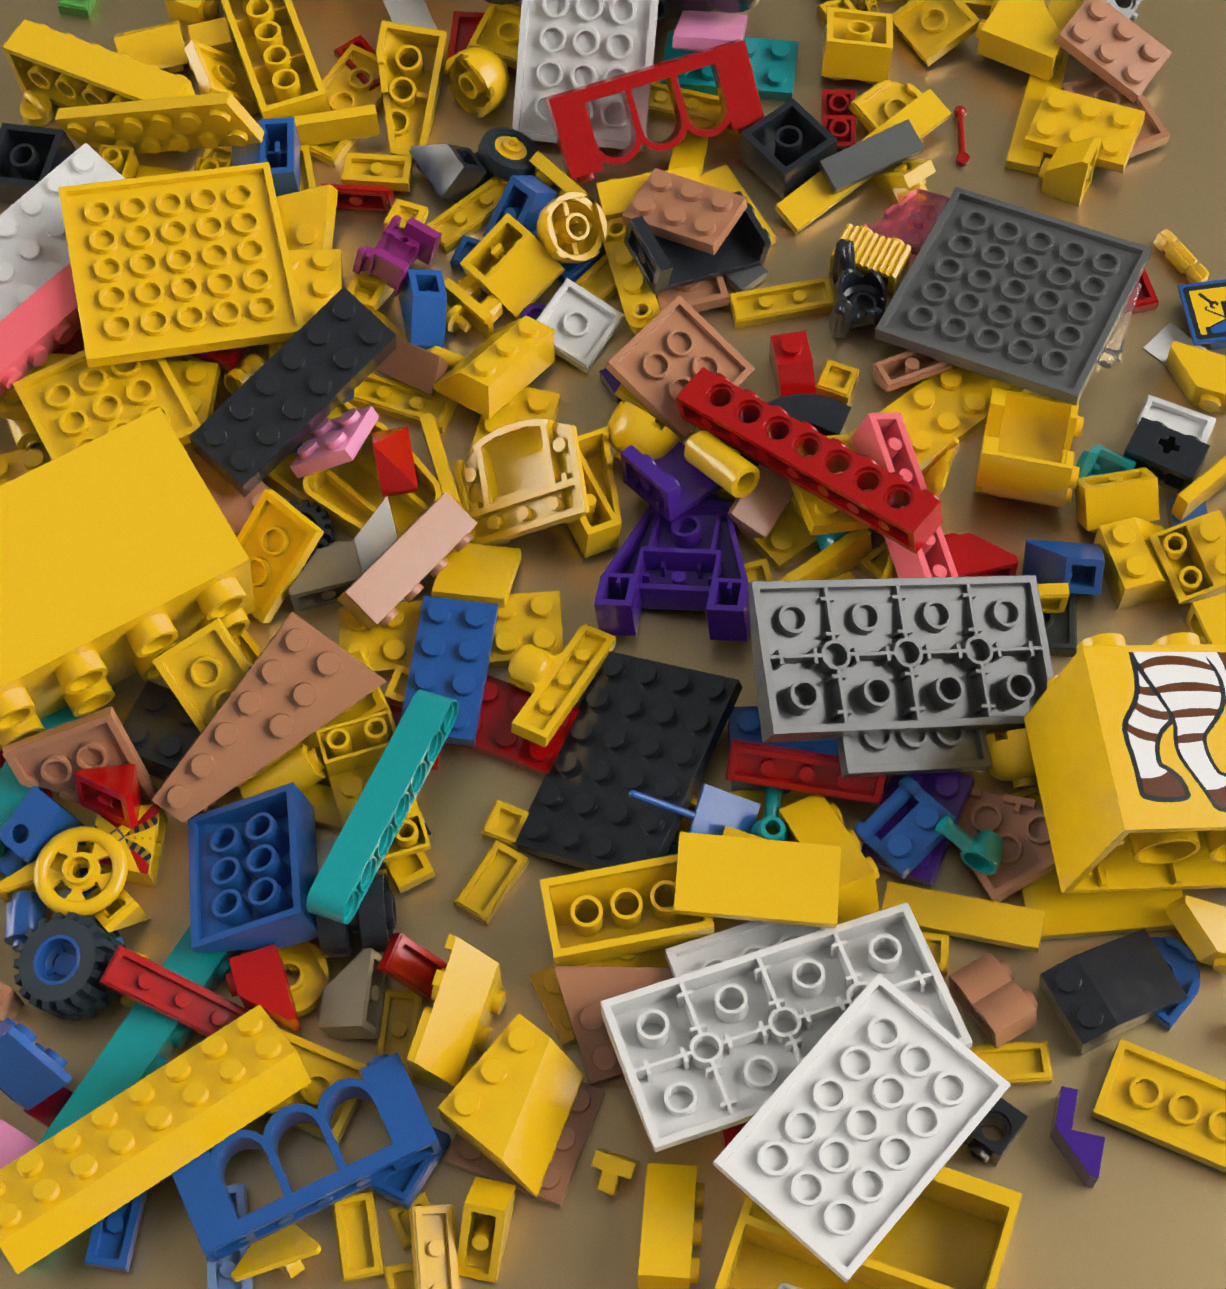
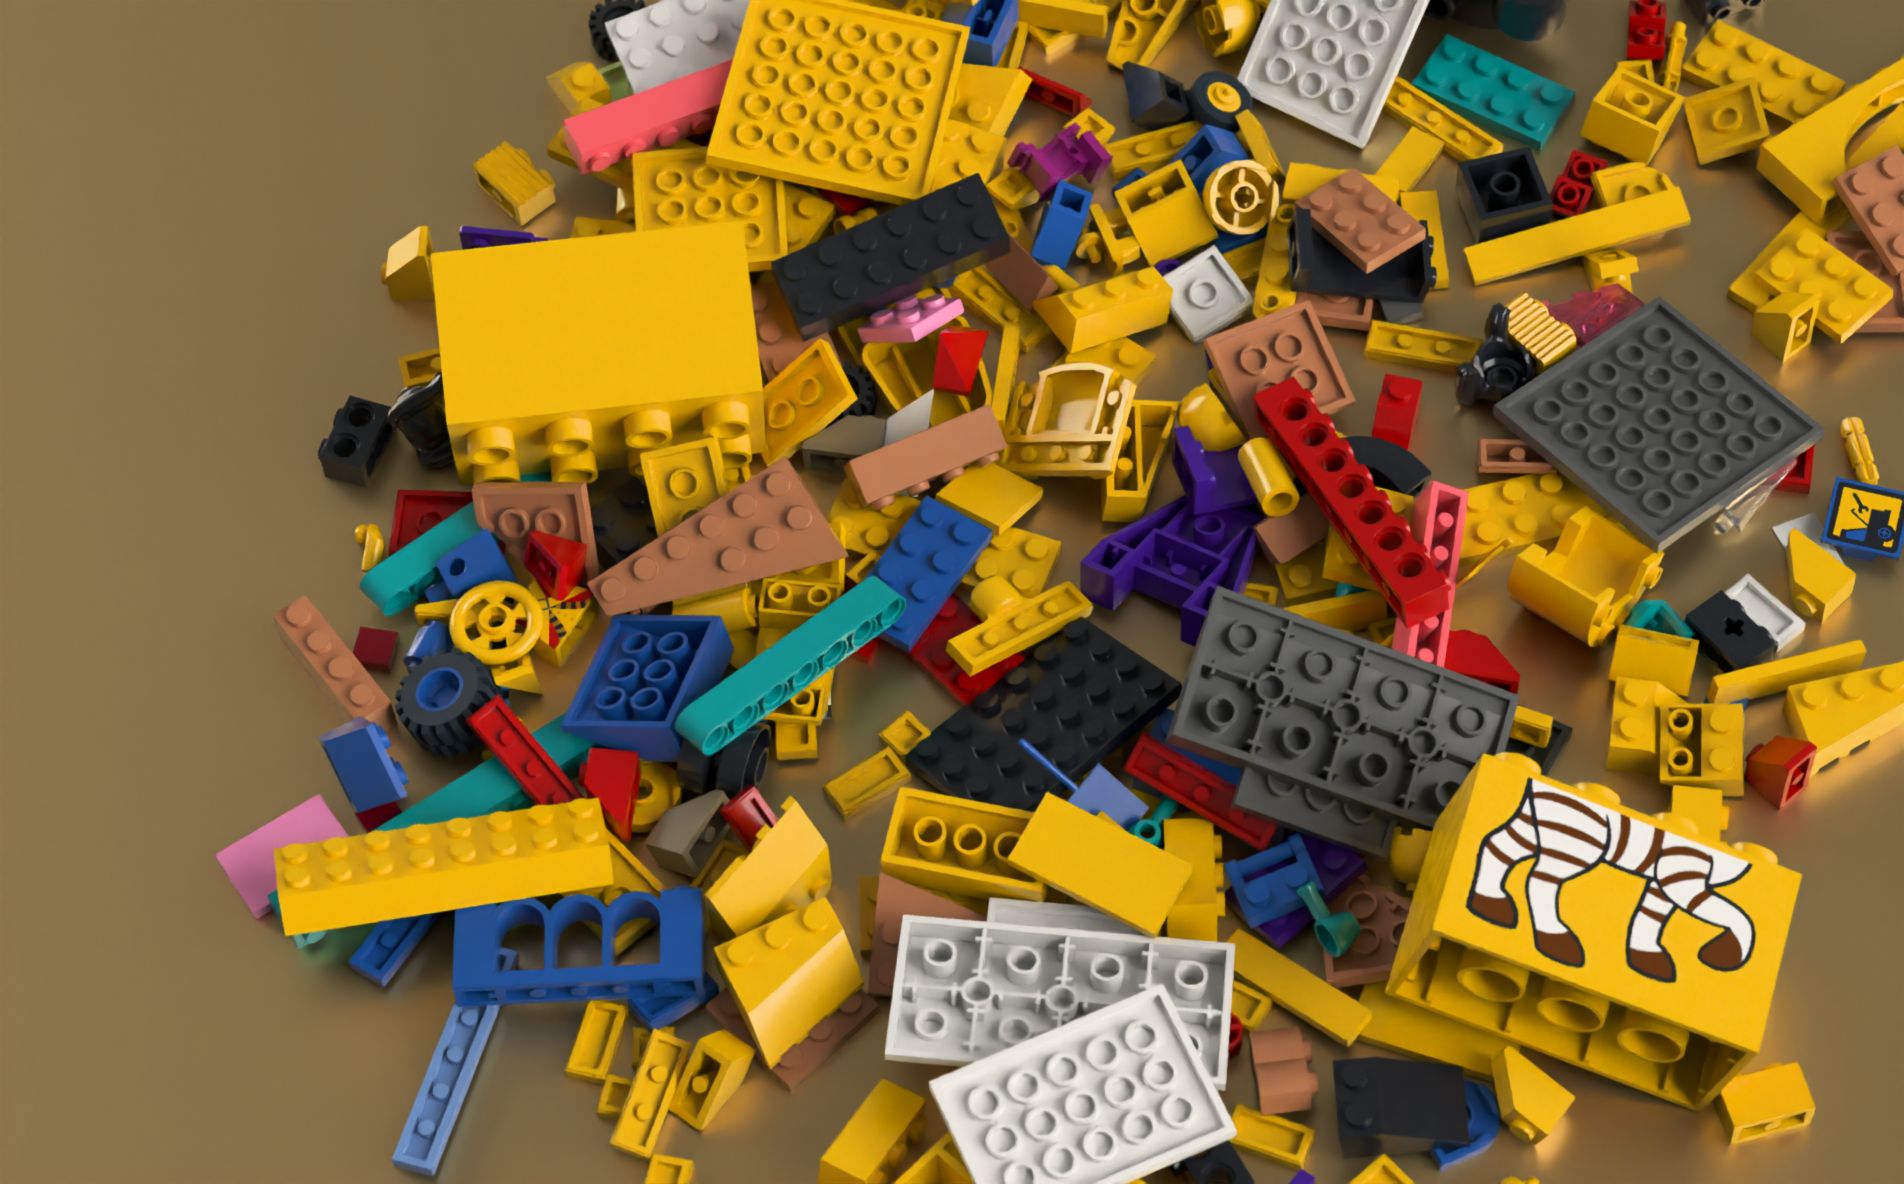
camera: 25 degrees right, 5 degrees down
yellow piece [231,1223,321,1282] -> none
yellow plate [341,152,414,192] -> none
red fence [545,39,764,183] -> none
yellow tile [591,1148,640,1195] -> none
bright pink tile [672,11,748,51] -> none
yellow tile [815,359,860,404] -> none
dark grey tile [818,119,925,194] -> none
red hinge [953,105,970,167] -> none
blue slope [1022,539,1105,595] -> none

